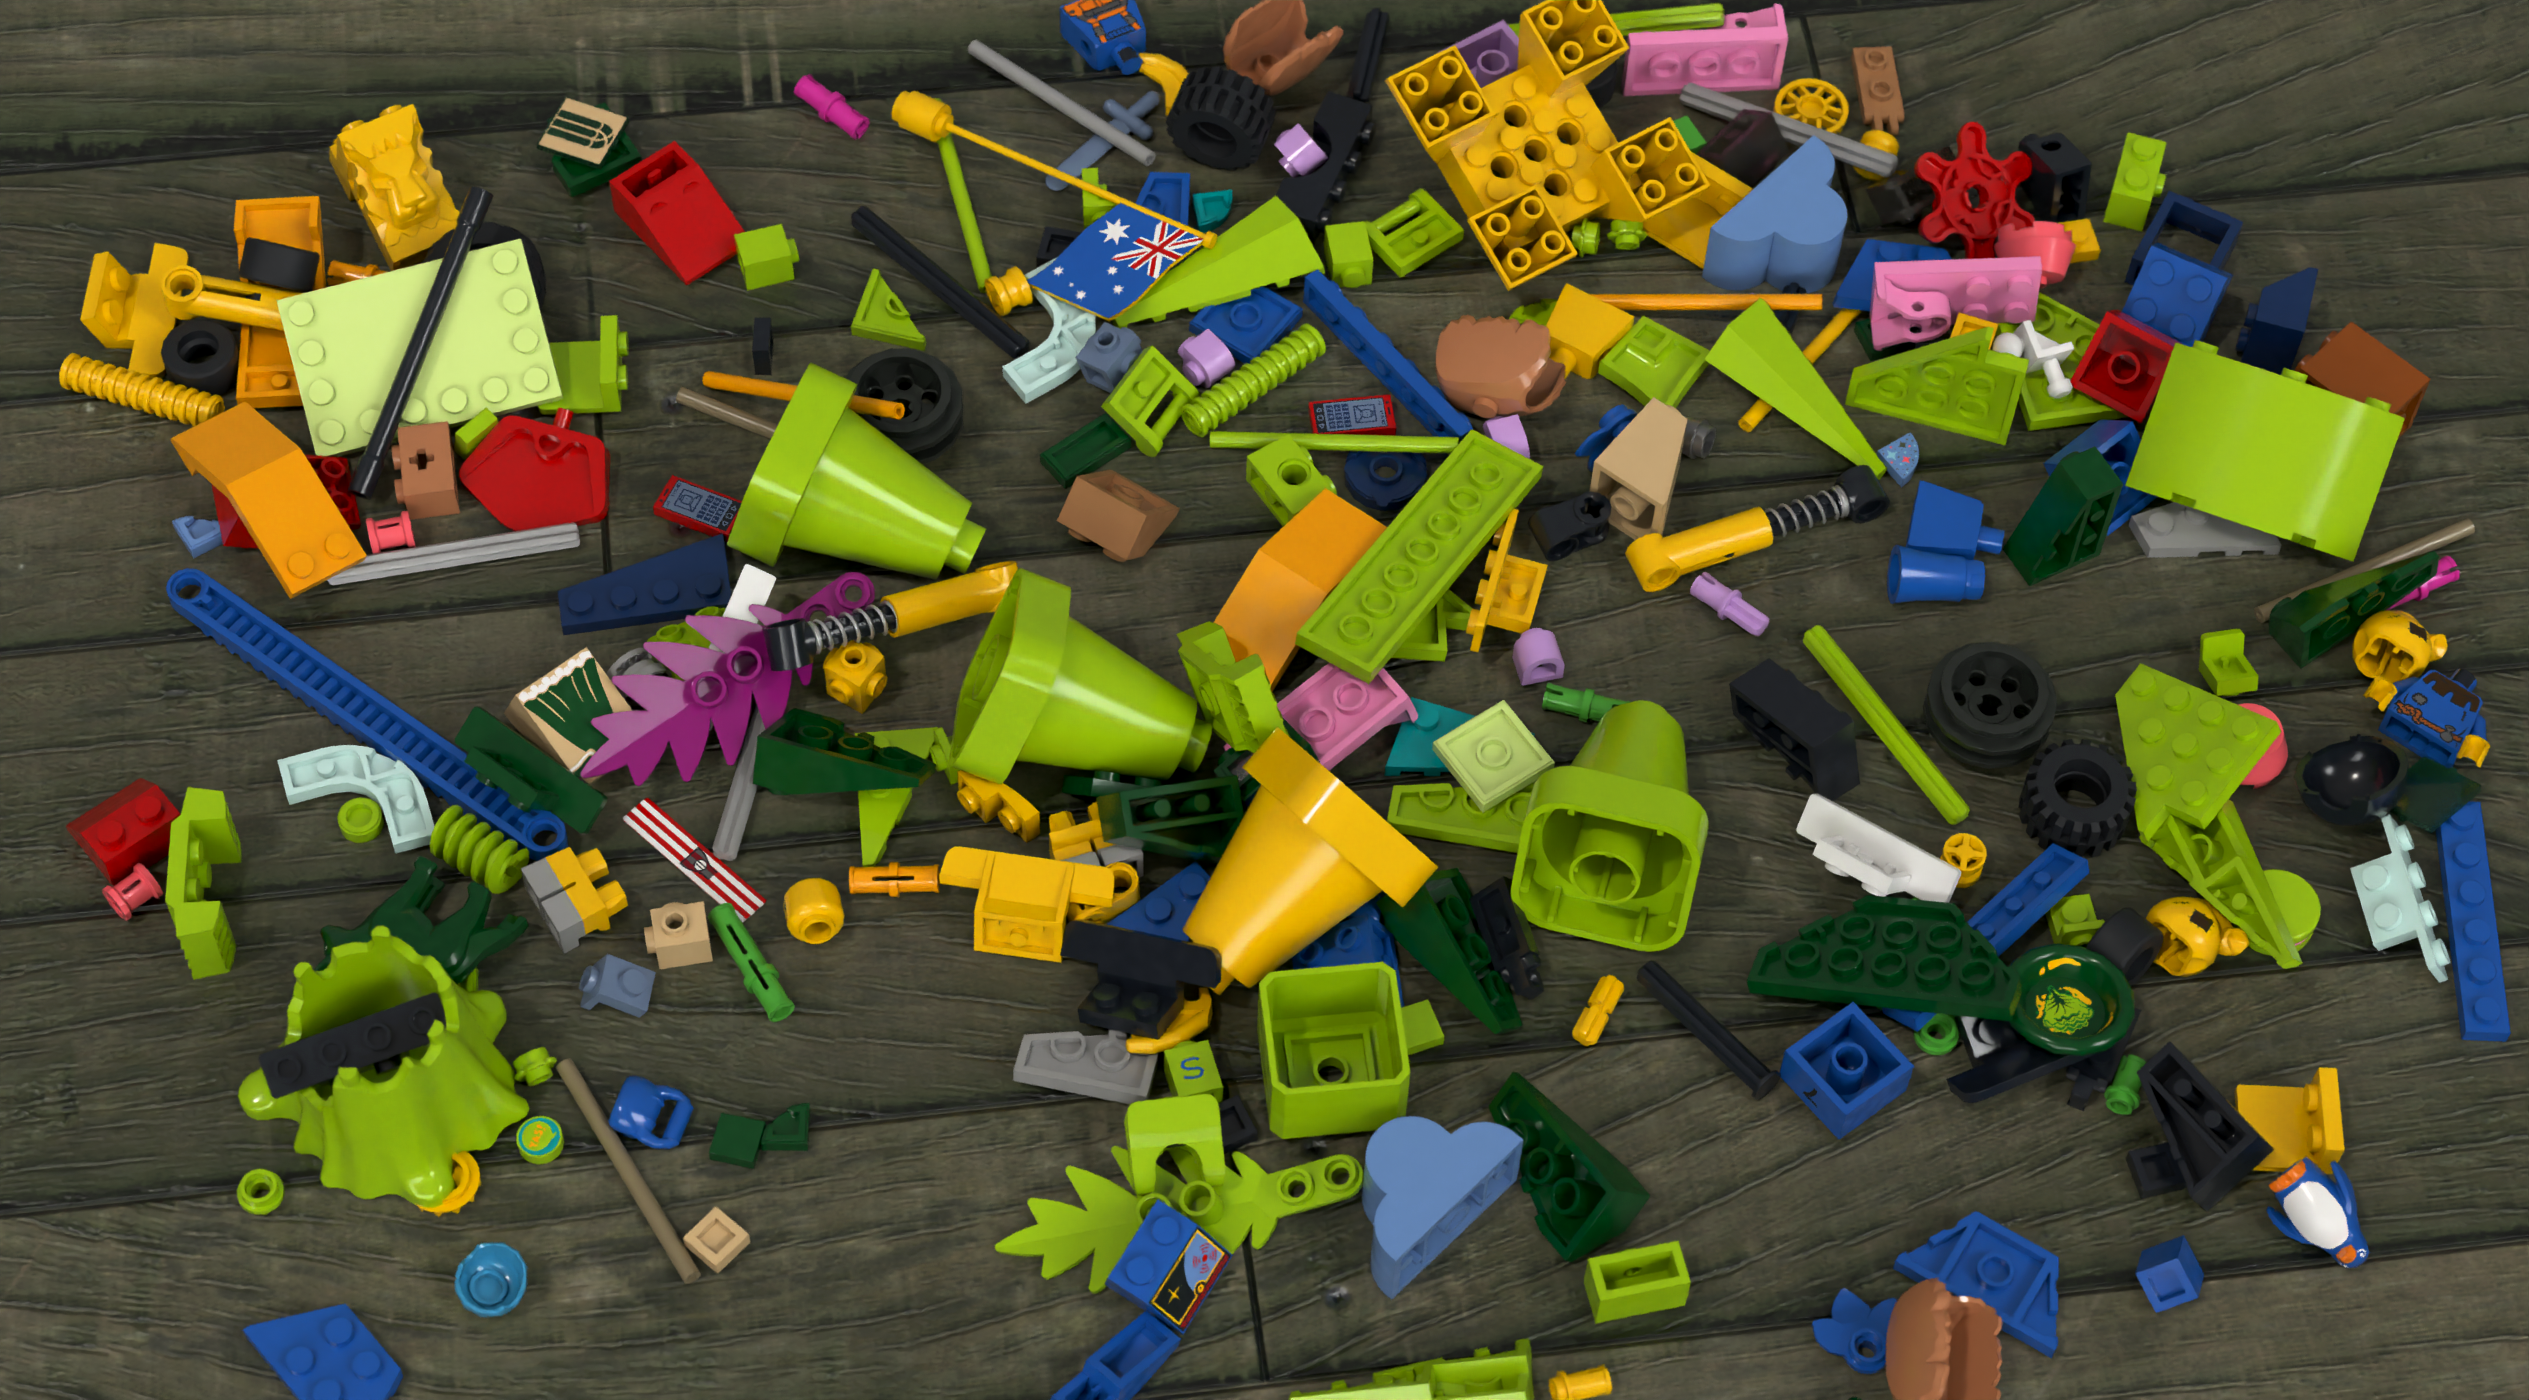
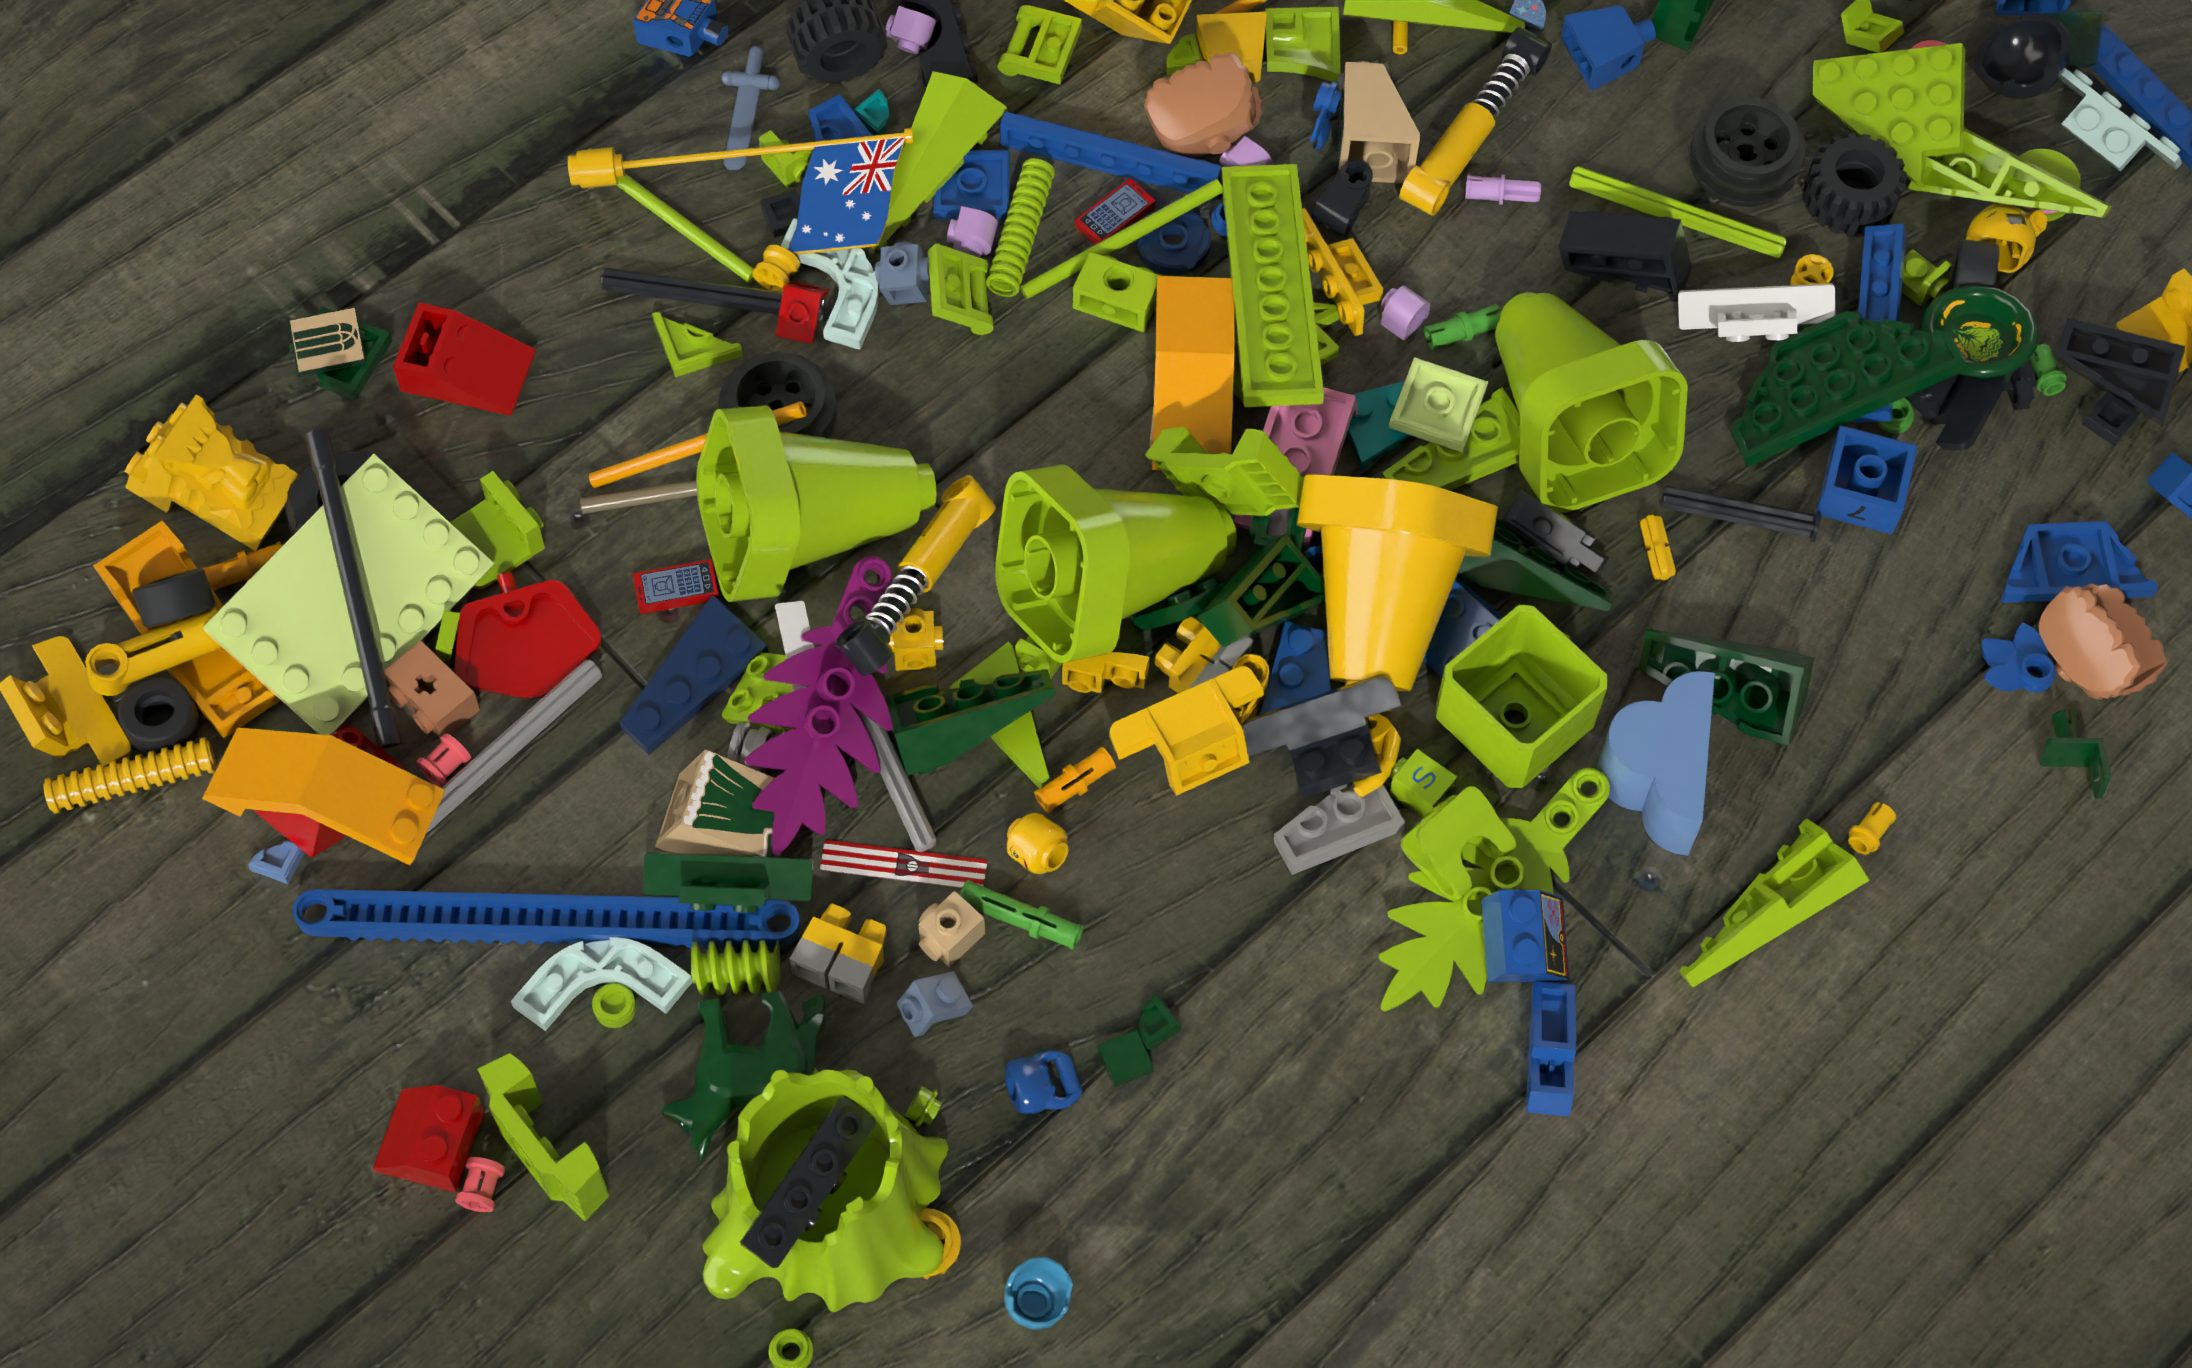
camera: 35 degrees left, 5 degrees up
lime tile [516,1116,564,1164] -> none
dark tan piece [556,1058,701,1284] -> none
tan plate [683,1206,750,1274] -> none
lime brick [734,224,799,290] -> none
black tile [752,317,774,375] -> none
dark pink pin [794,74,870,140] -> none
light grey piece [968,40,1156,166] -> none
dark green tile [1040,413,1131,490] -> none
medium nougat slope [1057,470,1180,562] -> none
yellow piece [1138,53,1189,116] -> none
lime brick [1324,221,1373,288] -> none
lime brick [1583,1241,1691,1324] -> none
blue plant [1887,545,1985,604] -> none
none -> red bracket [775,281,830,344]

